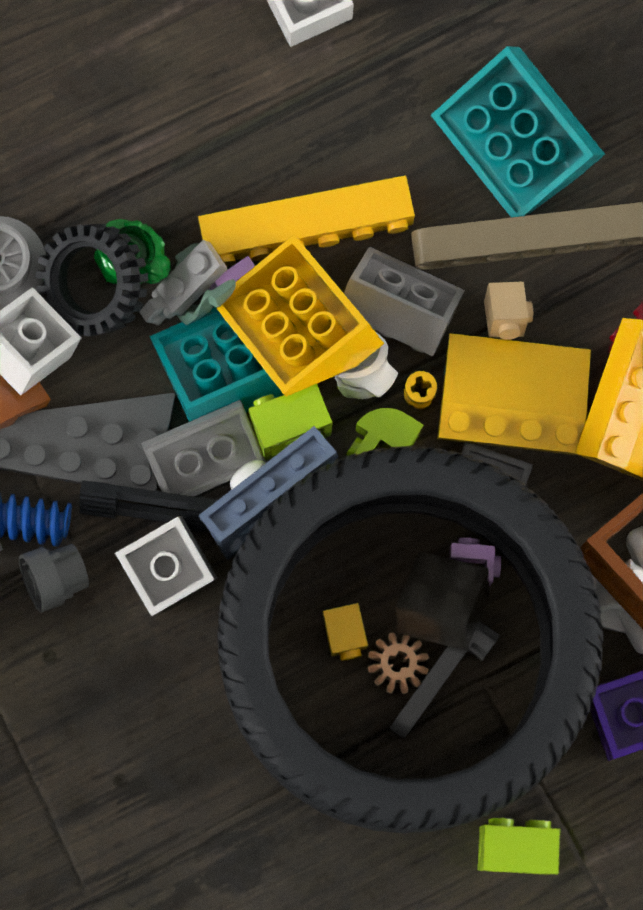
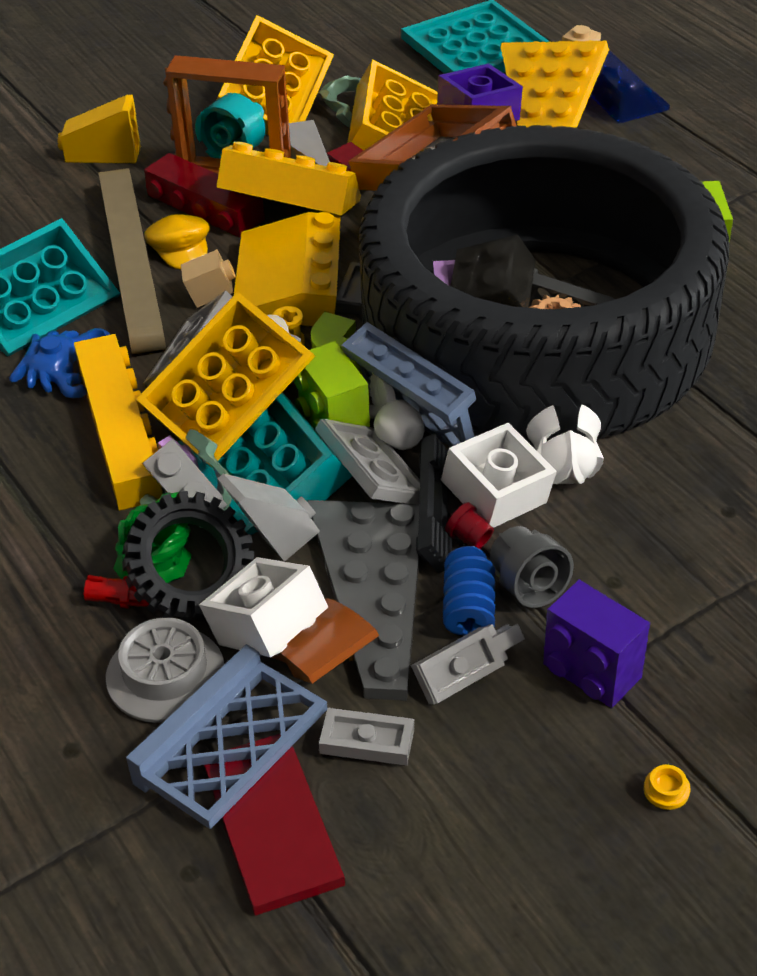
camera: 90 degrees left, 35 degrees down
none -> blue animal [9,328,111,399]
none -> red pin [84,575,149,609]
none -> yellow piece [144,214,210,269]
none -> light grey slope [217,473,320,562]
none -> dark red piece [445,502,494,549]
none -> white helmet [526,405,604,484]

